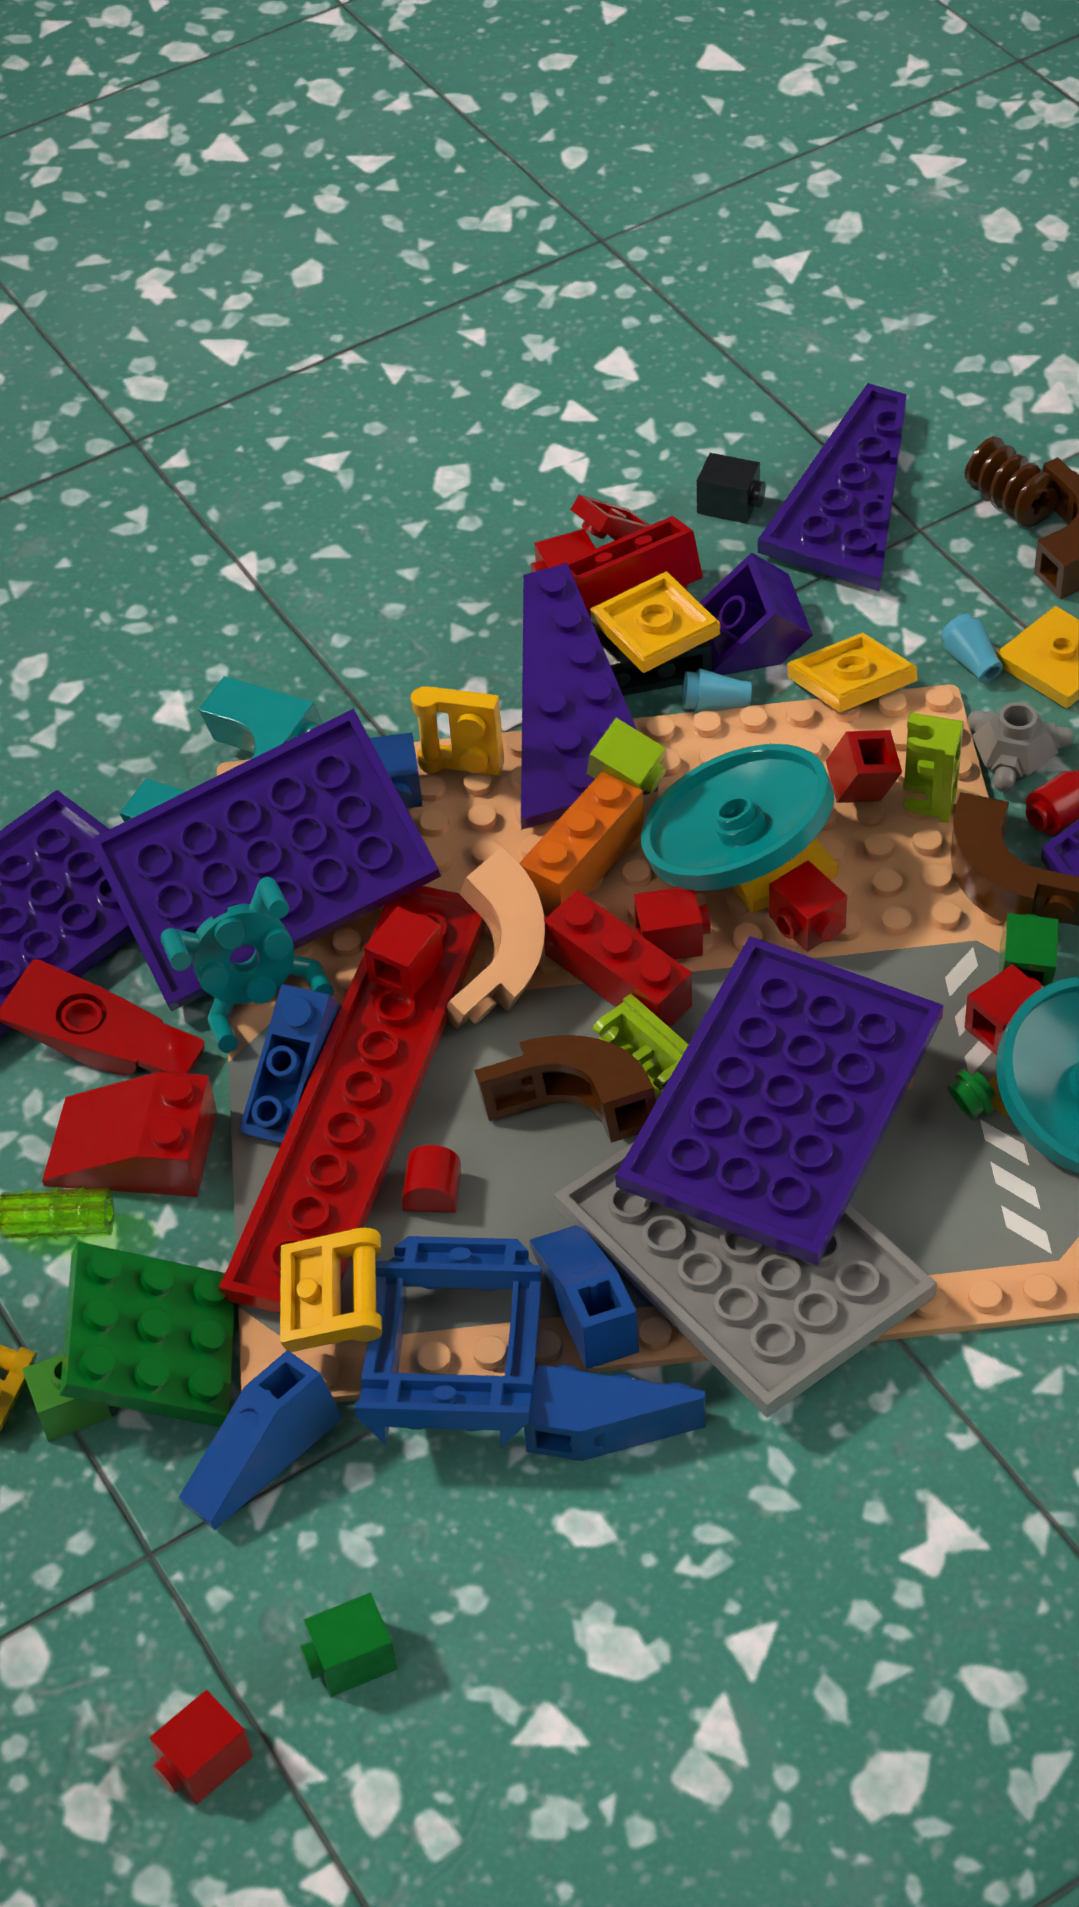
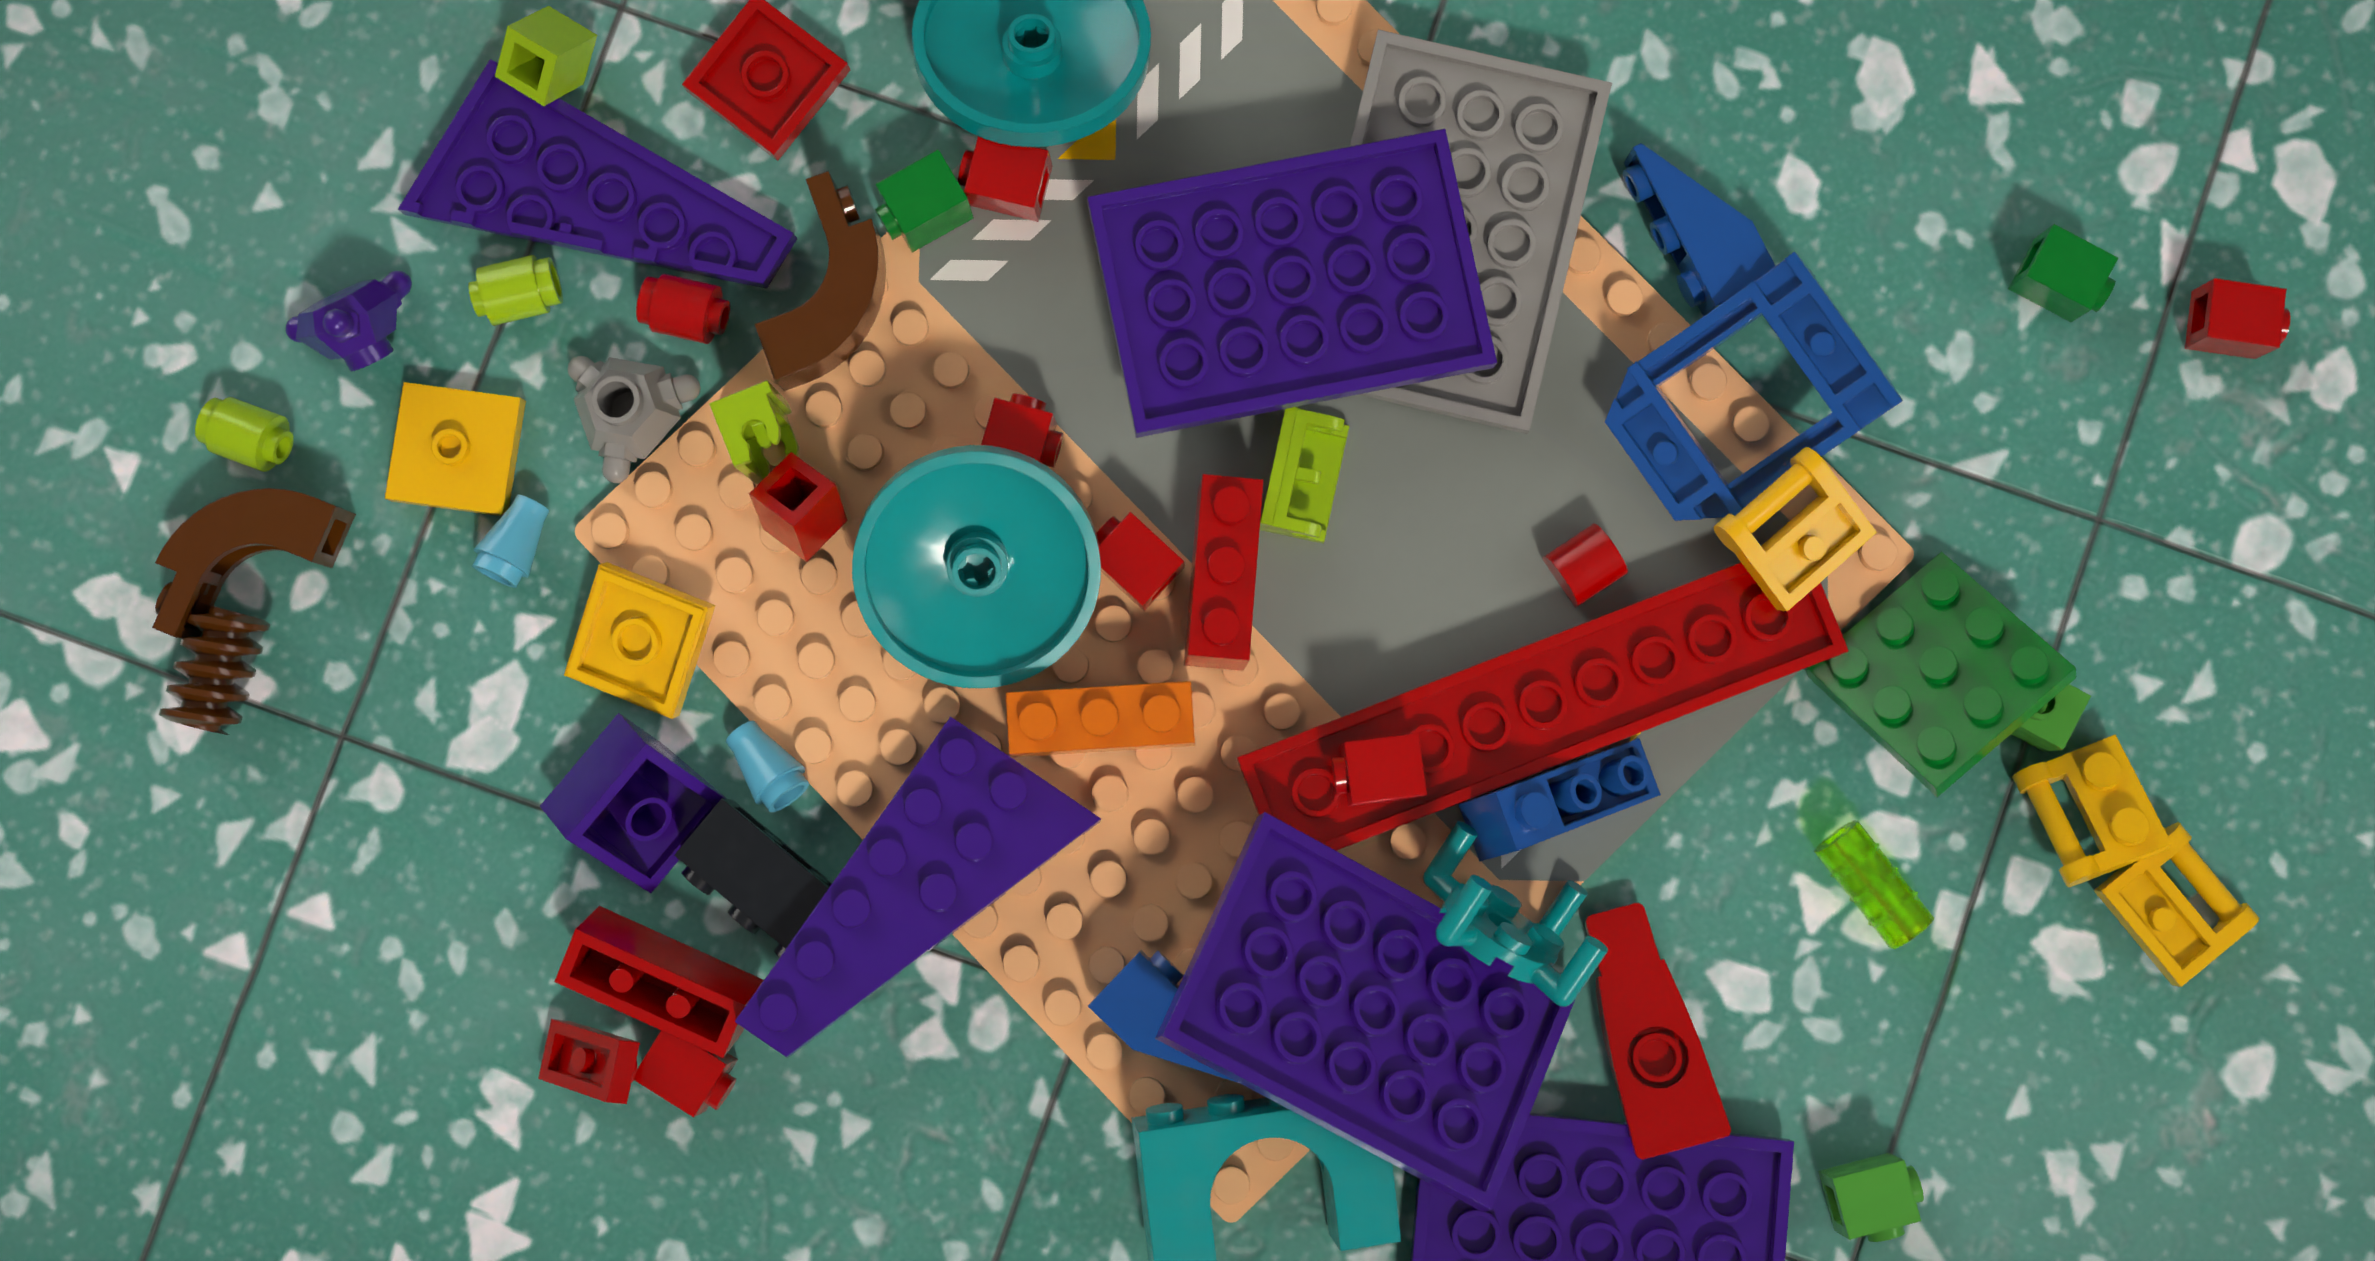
camera: 125 degrees left, 35 degrees up
red slope [42,1072,218,1197] -> none
blue slope [179,1350,343,1530] -> none
yellow plate [410,686,504,776] -> none
light nougat arch [447,846,545,1030] -> none
reddish brown arch [474,1035,656,1143] -> none
blue slope [529,1225,639,1370] -> none
lime brick [586,717,666,793] -> none
yellow plate [590,571,720,673] -> none
black brick [696,453,766,524] -> none
dark purple wing [757,383,907,592] -> none
green plate [948,1069,996,1120] -> none

